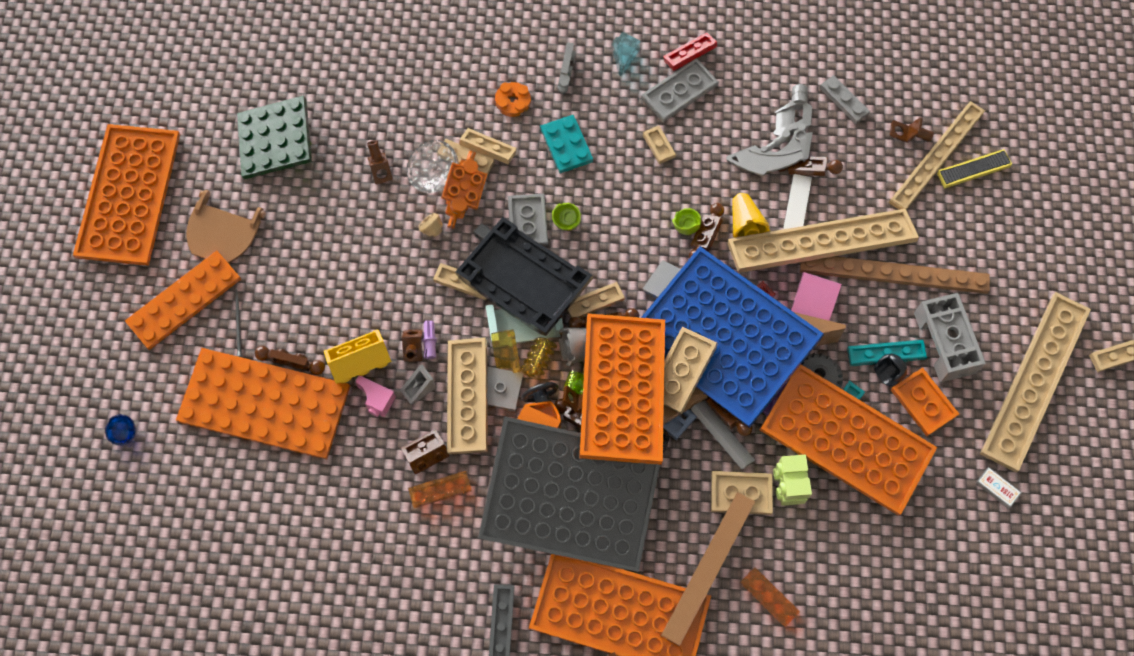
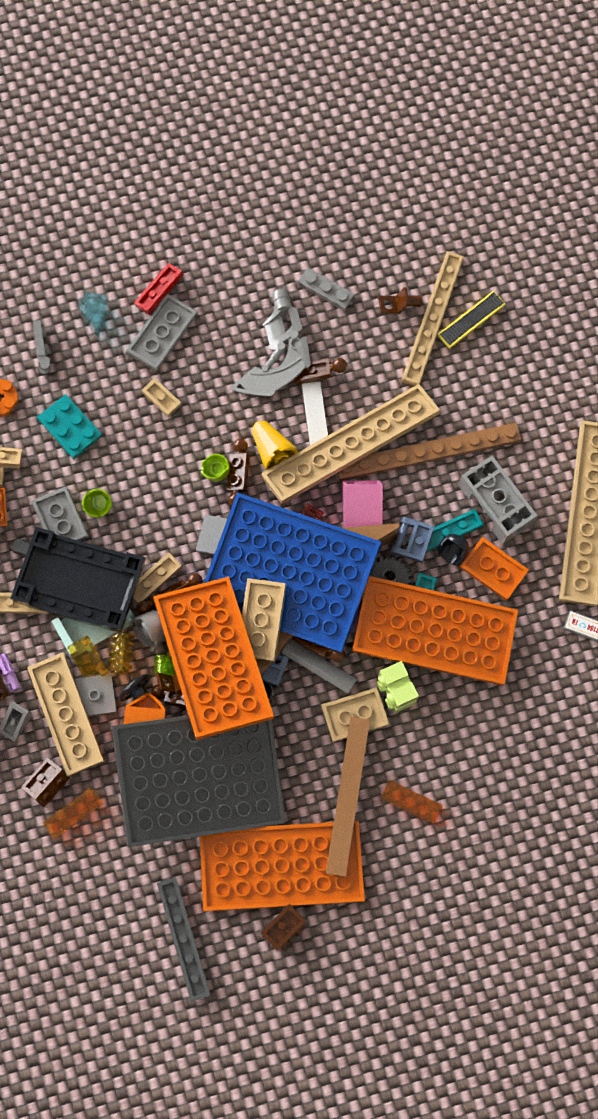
camera: 25 degrees left, 5 degrees up
none -> sand blue plate [390,517,434,563]

